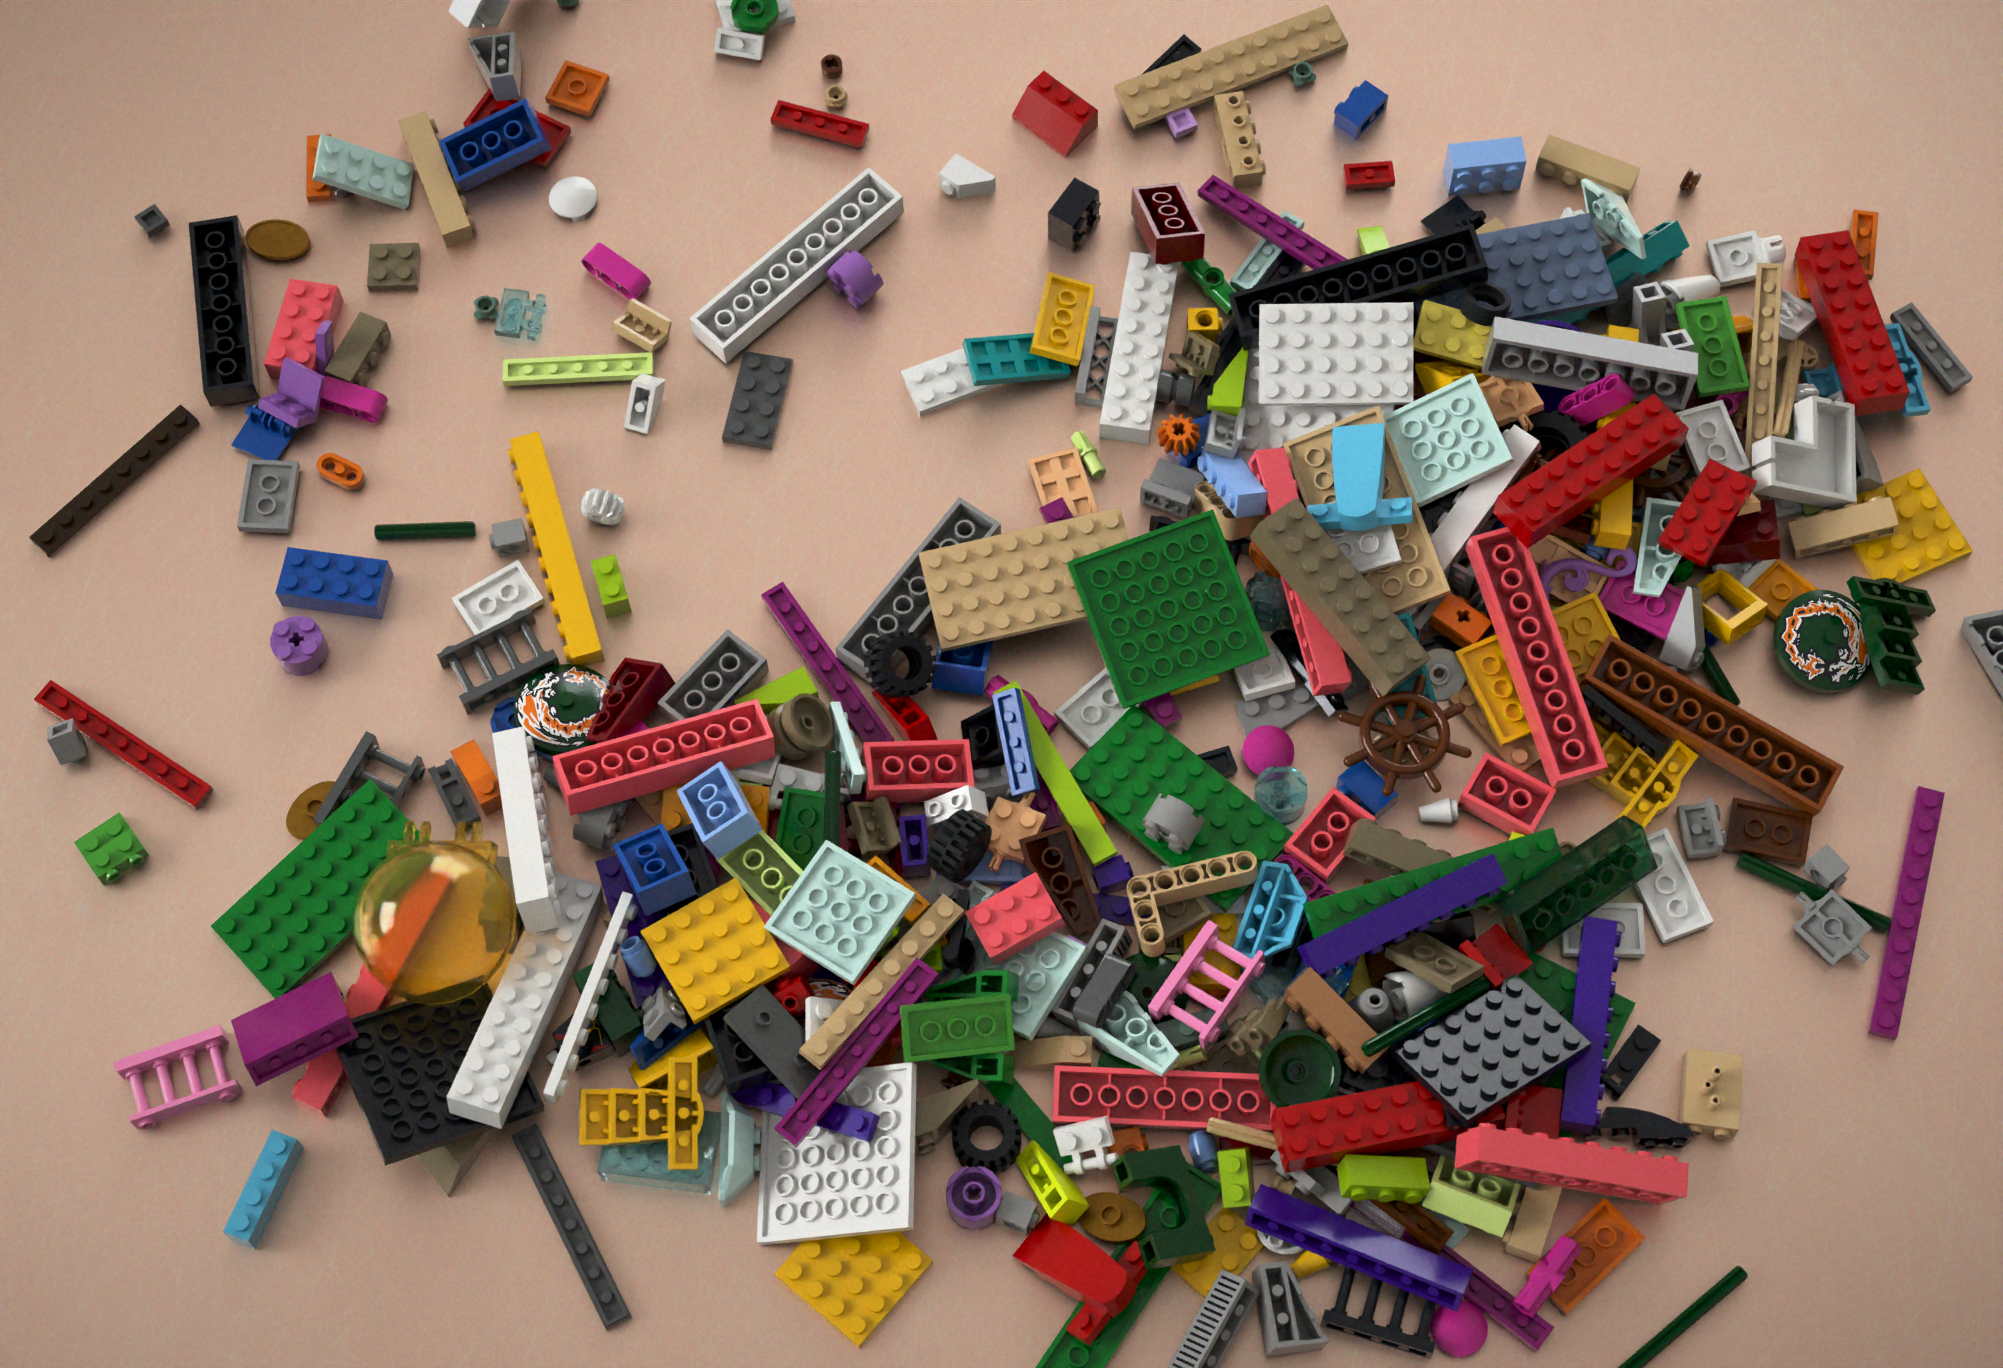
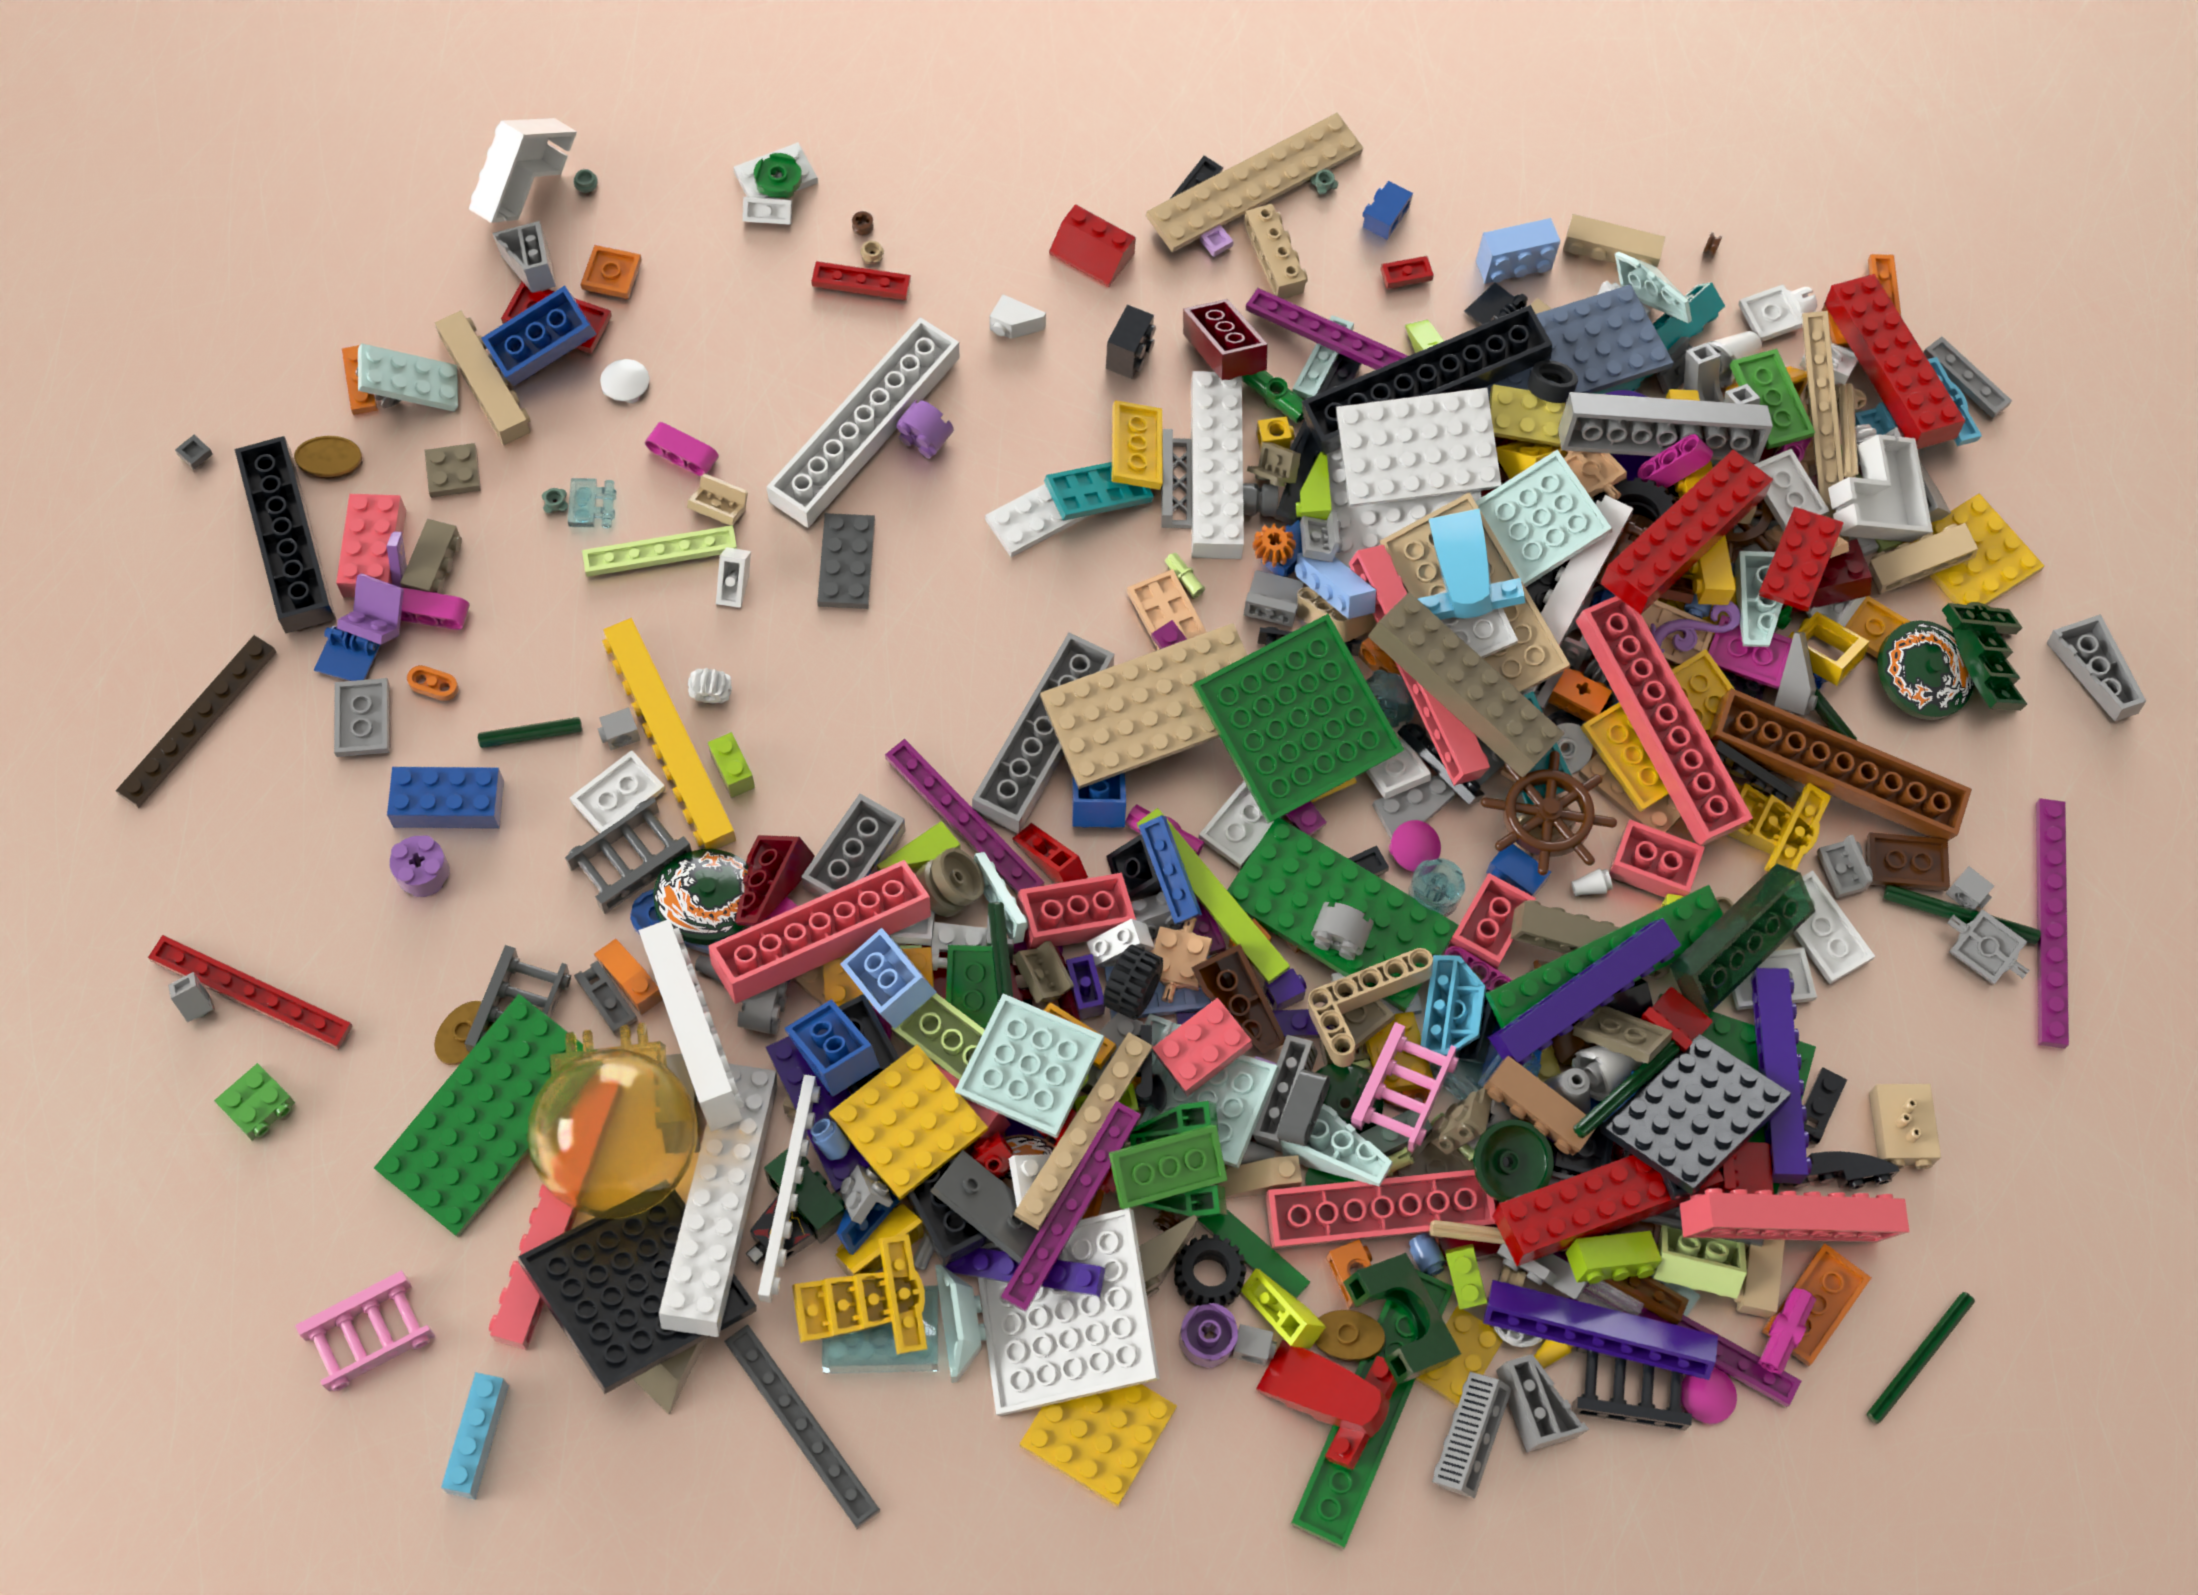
camera: 15 degrees left, 0 degrees up
magenta panel [231,972,359,1087] -> none
black tyre [864,630,936,698] -> none
white plate [1053,1116,1119,1175] -> none

